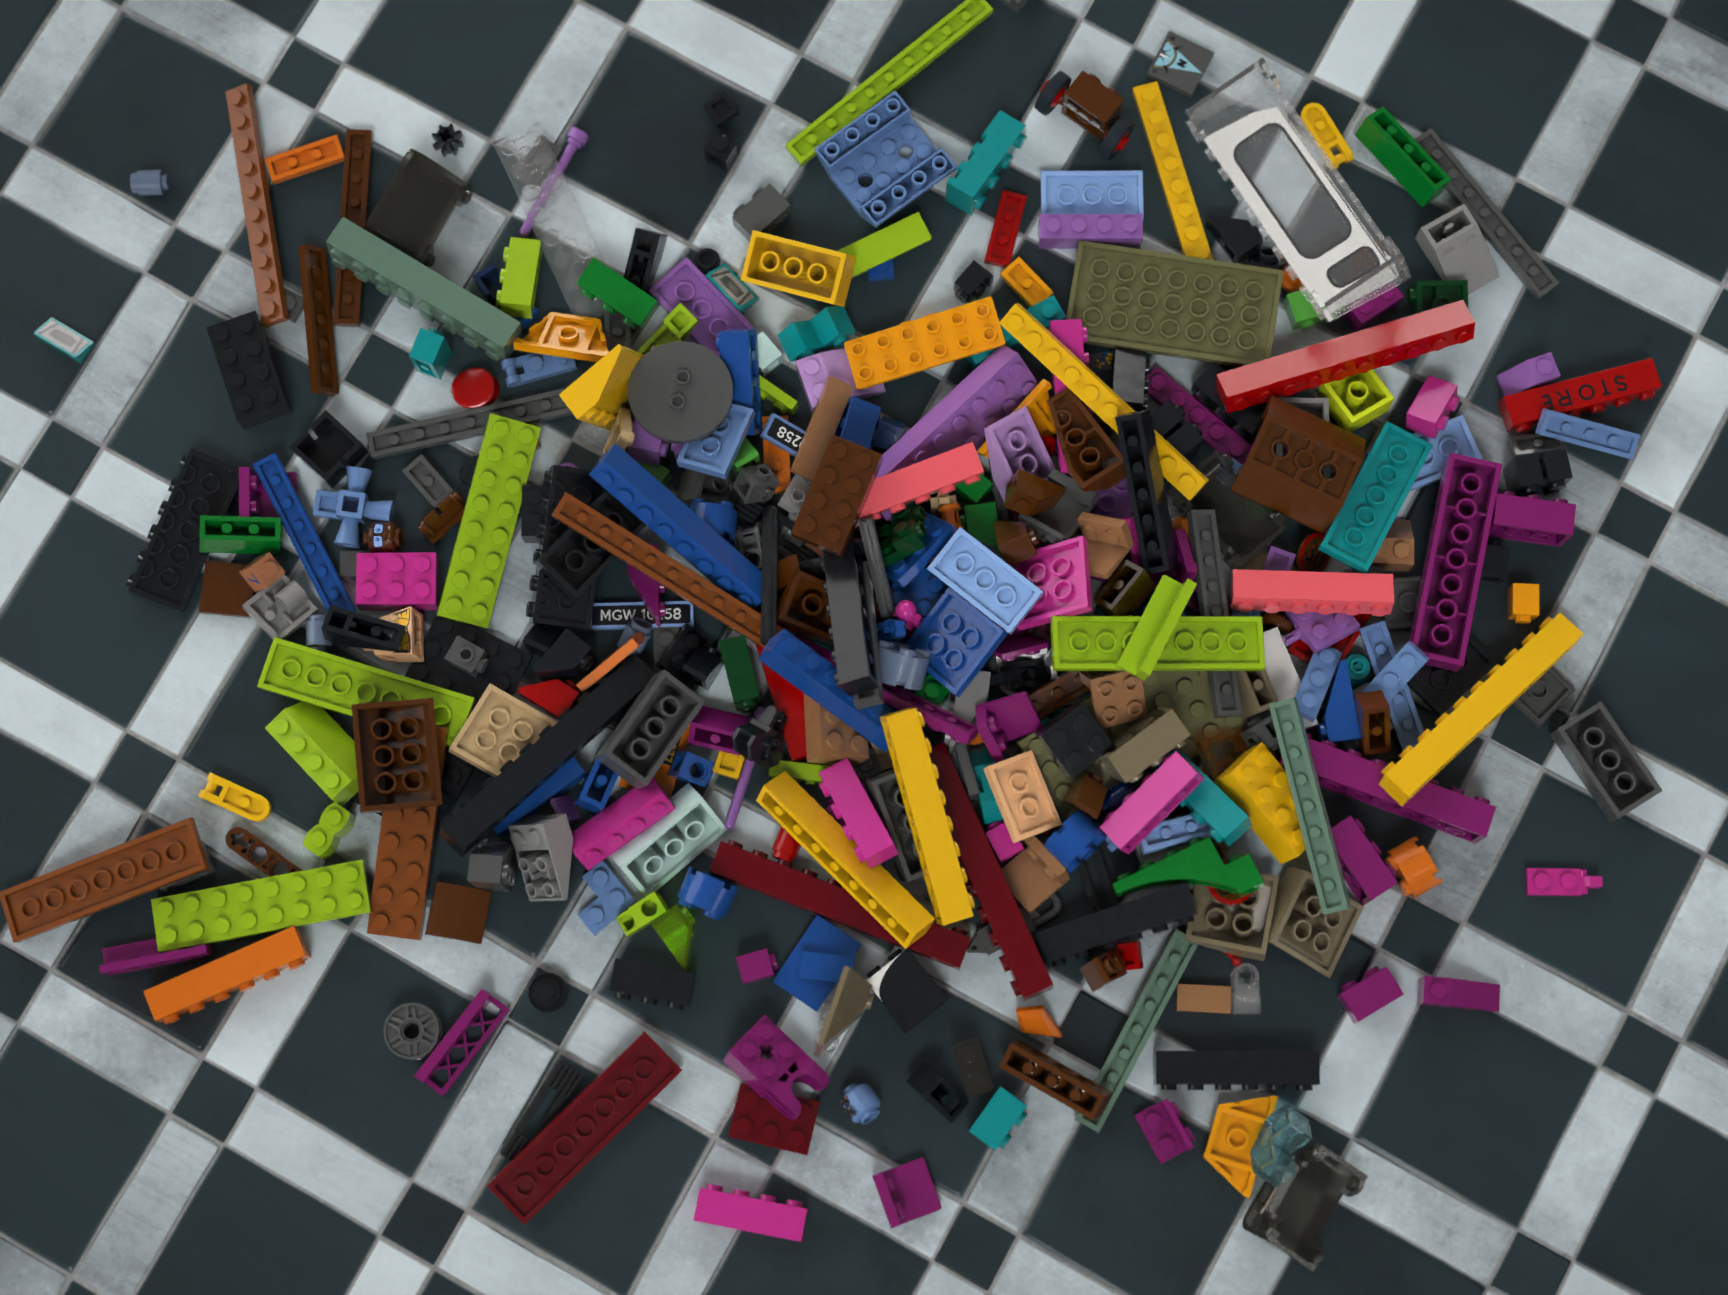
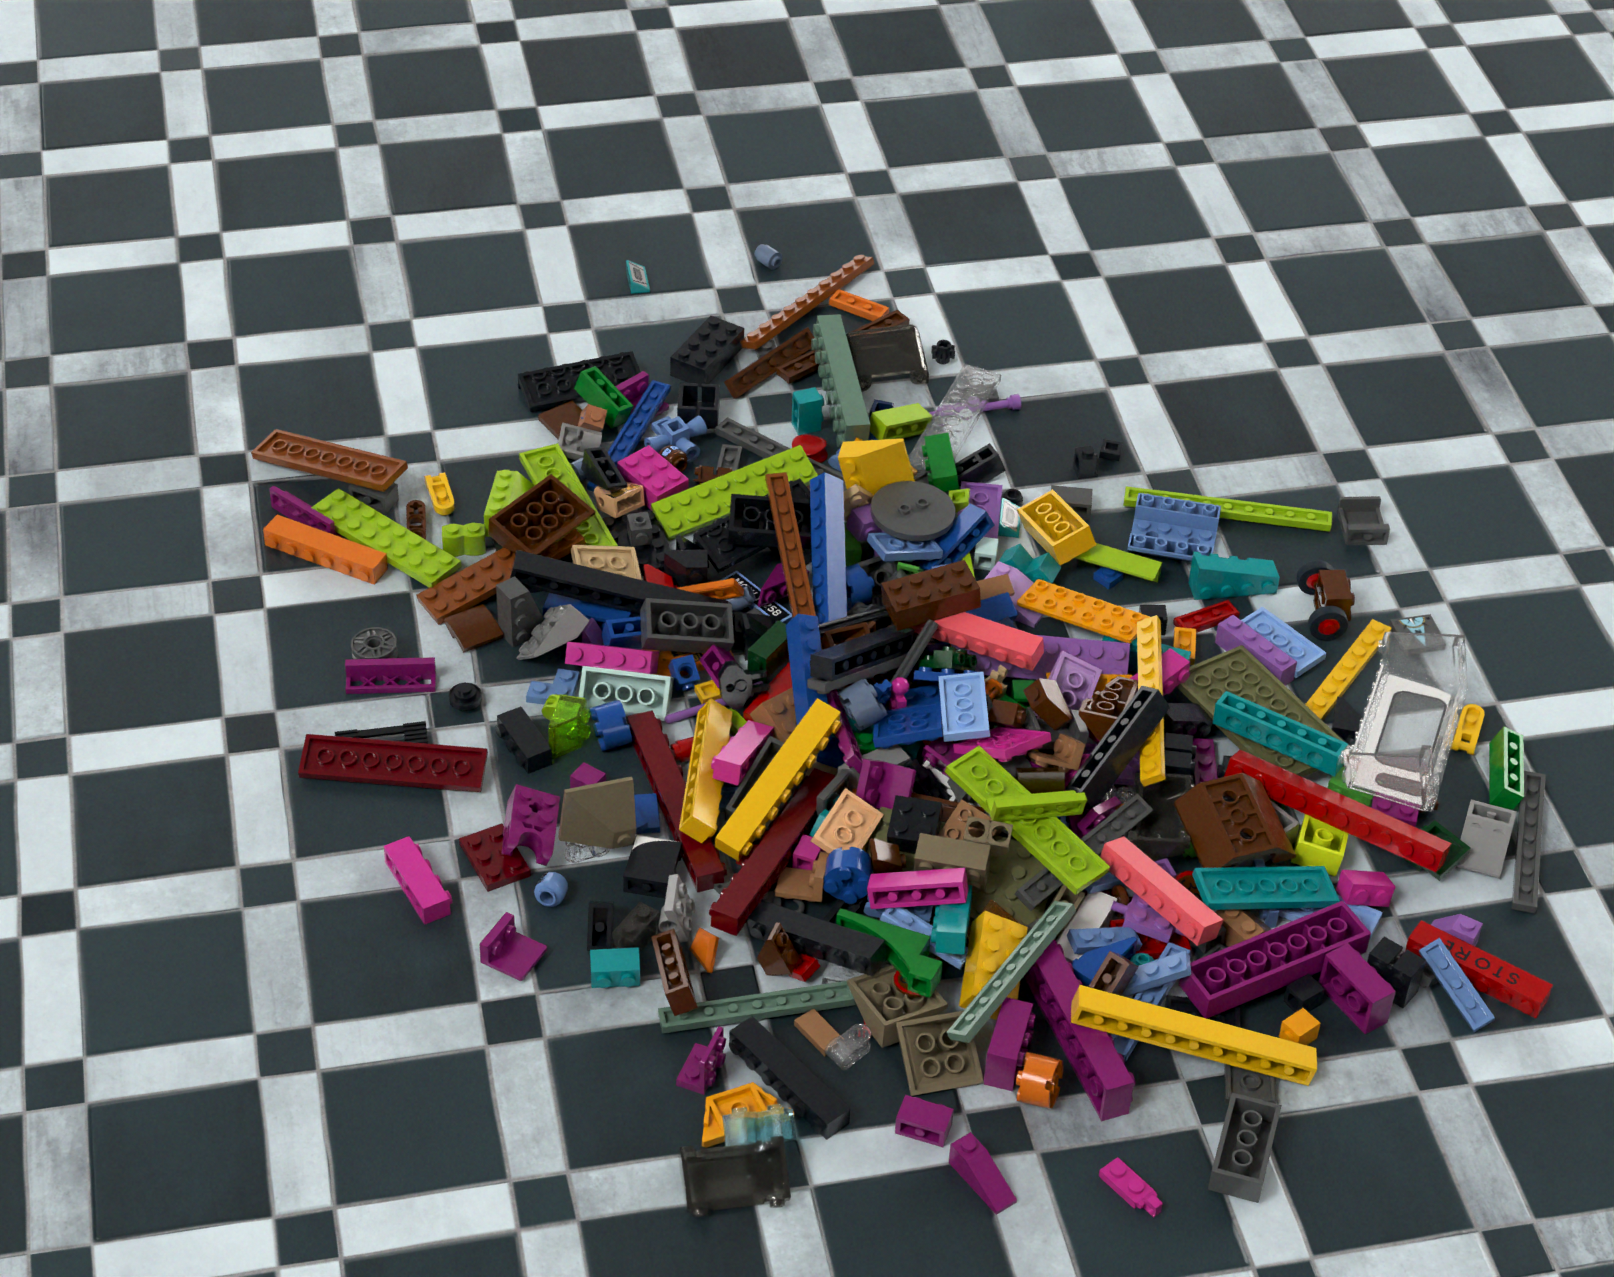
camera: 45 degrees right, 35 degrees down
none -> light grey plate [659,874,695,942]
none -> dark tan piece [963,816,1013,857]
none -> teal brick [1213,691,1348,777]

